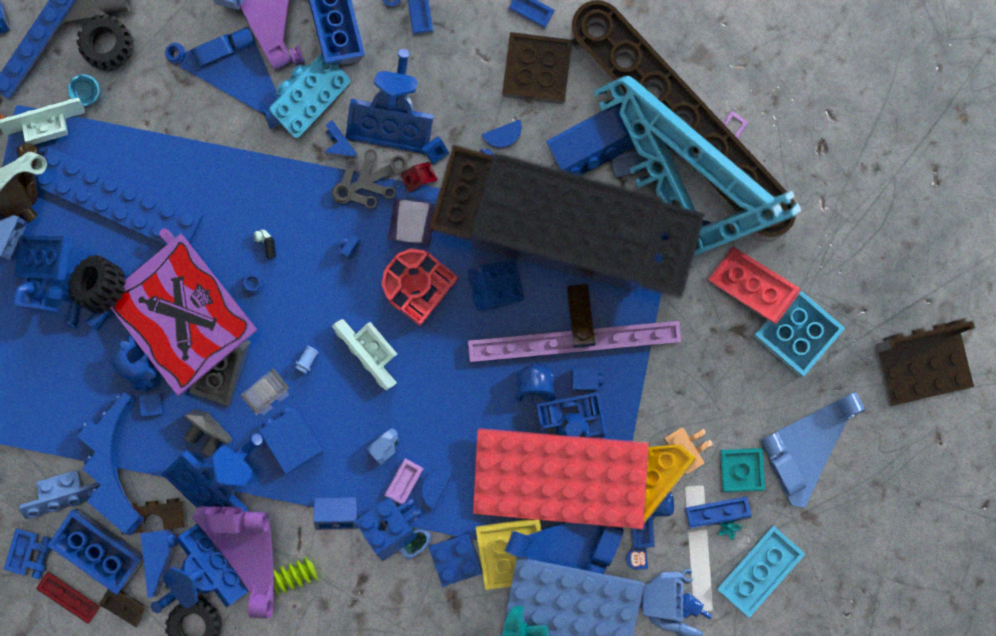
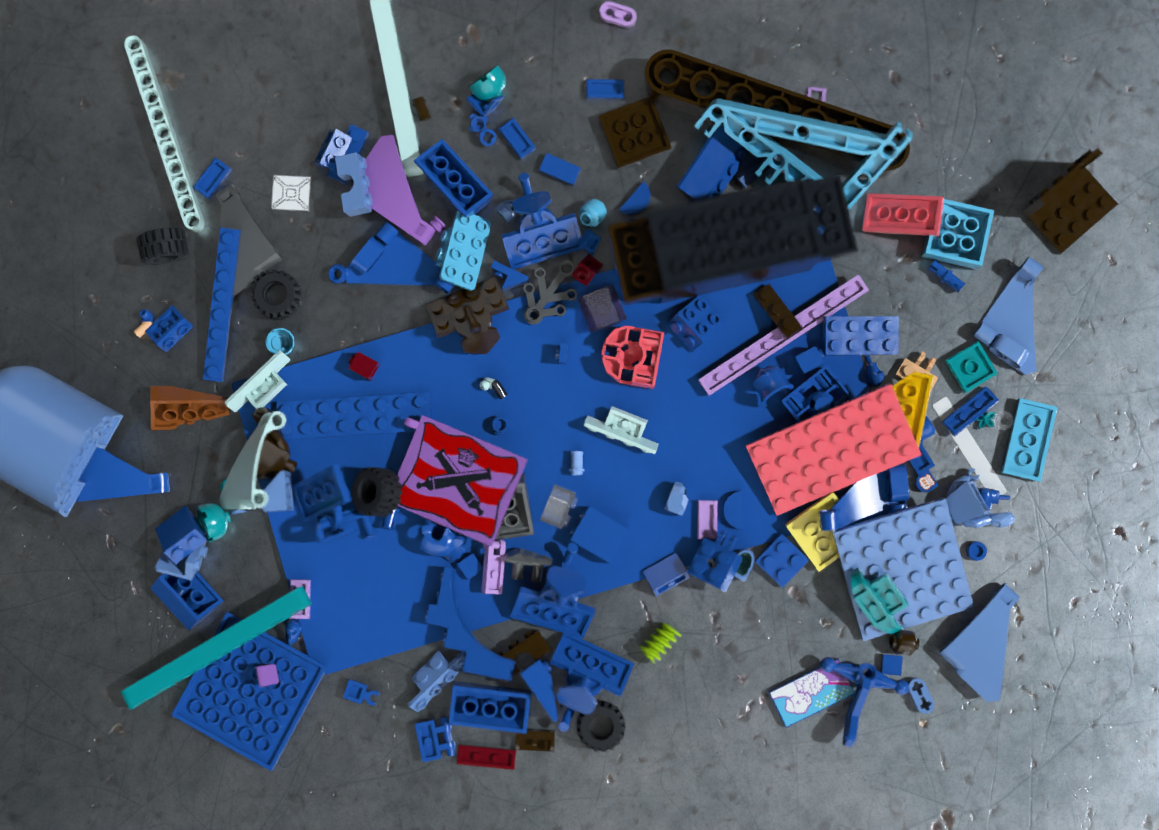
camera: 25 degrees left, 0 degrees up
medium lavender panel [192,506,274,619] -> none
none -> dark red brick [348,352,380,381]
none -> dark brown plate [426,276,509,354]
none -> lavender plate [481,539,506,594]
none -> medium blue rock [495,200,520,225]
none -> blue tile [539,153,581,186]
none -> medium azure head [578,199,607,227]
none -> plate [823,316,899,355]
none -> blue piece [865,355,884,387]
none -> blue pin [928,260,966,293]

